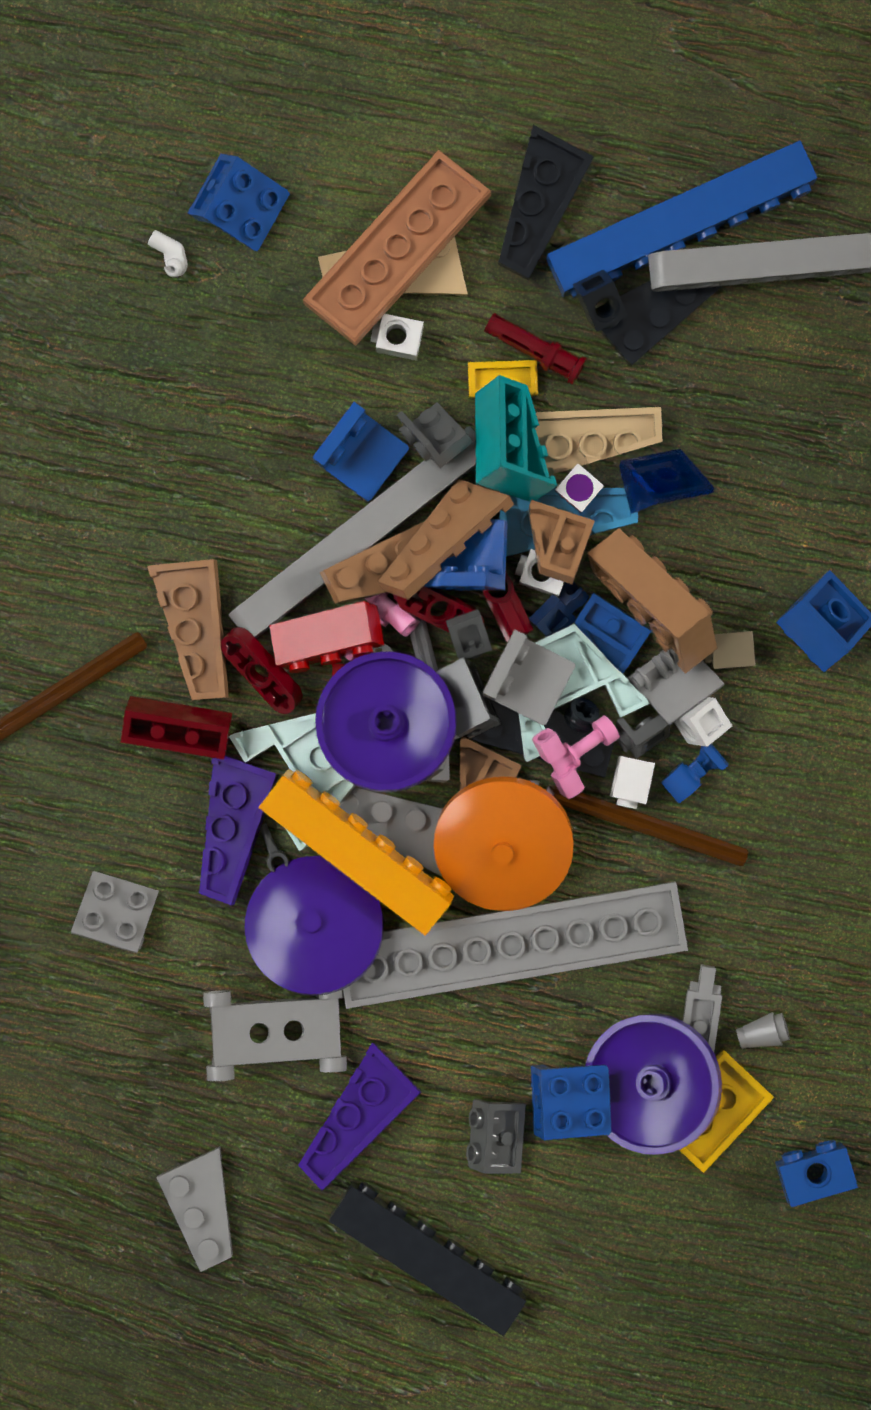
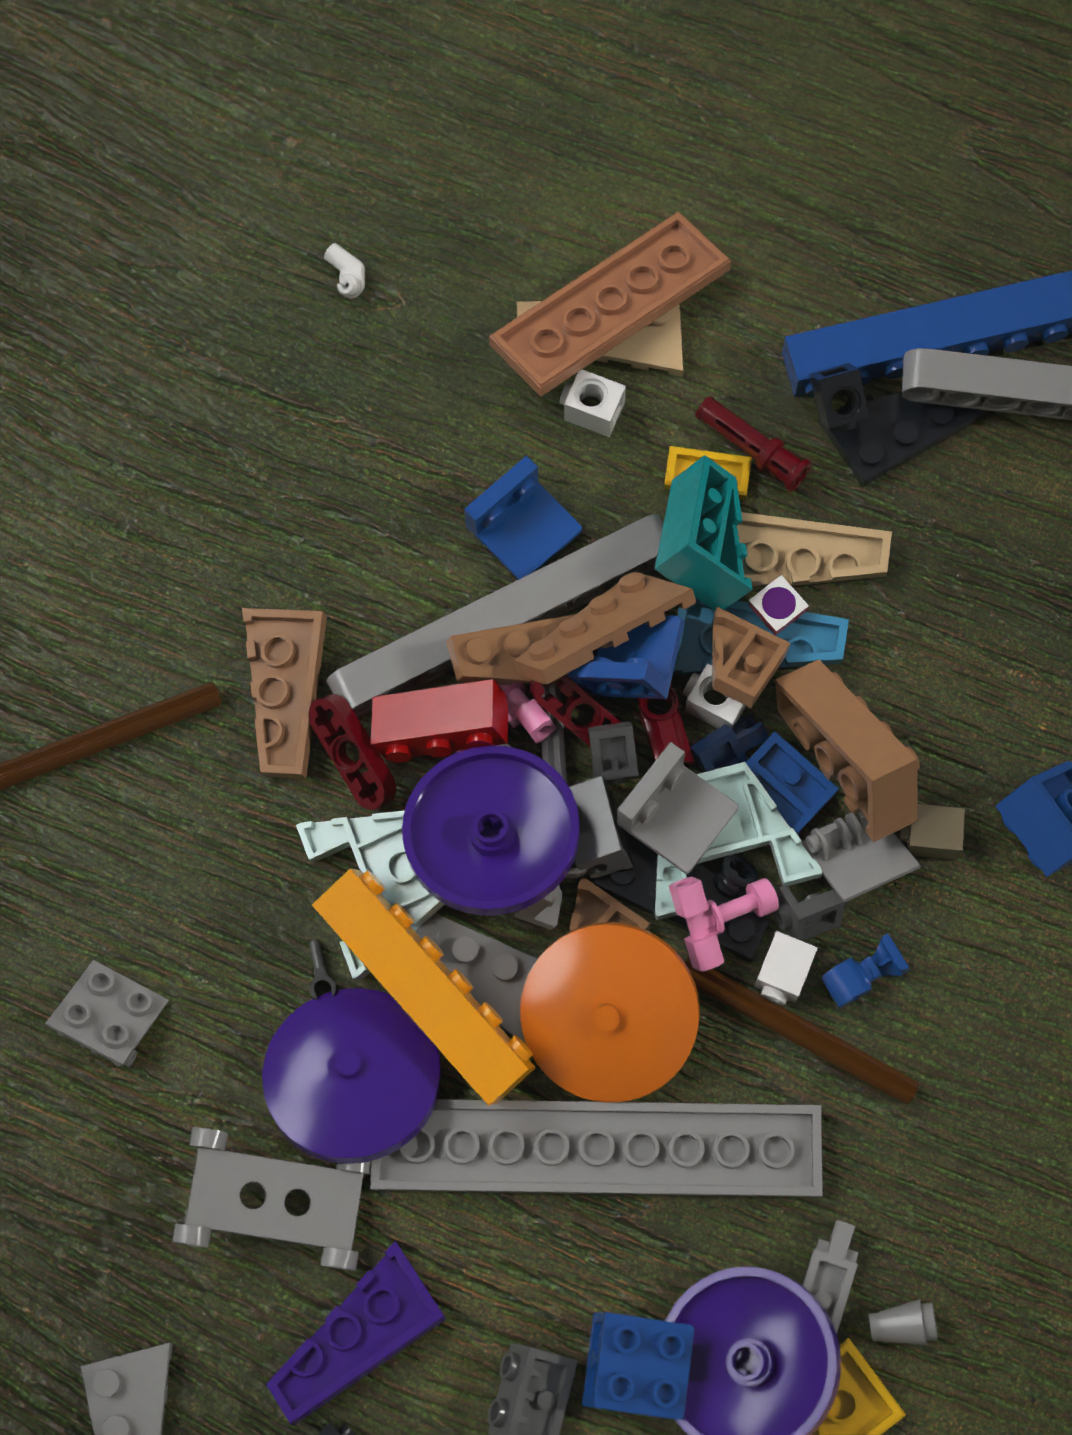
camera: 15 degrees right, 15 degrees down
dark red brick [120,696,233,760] -> none
blue bracket [188,154,290,251] -> none
dark purple wing [199,756,279,905] -> none
dark grey bracket [396,402,473,468] -> none
black wing [498,124,594,281] -> none
clear blue slope [619,449,714,514] -> none
white brick [674,697,732,747] -> none

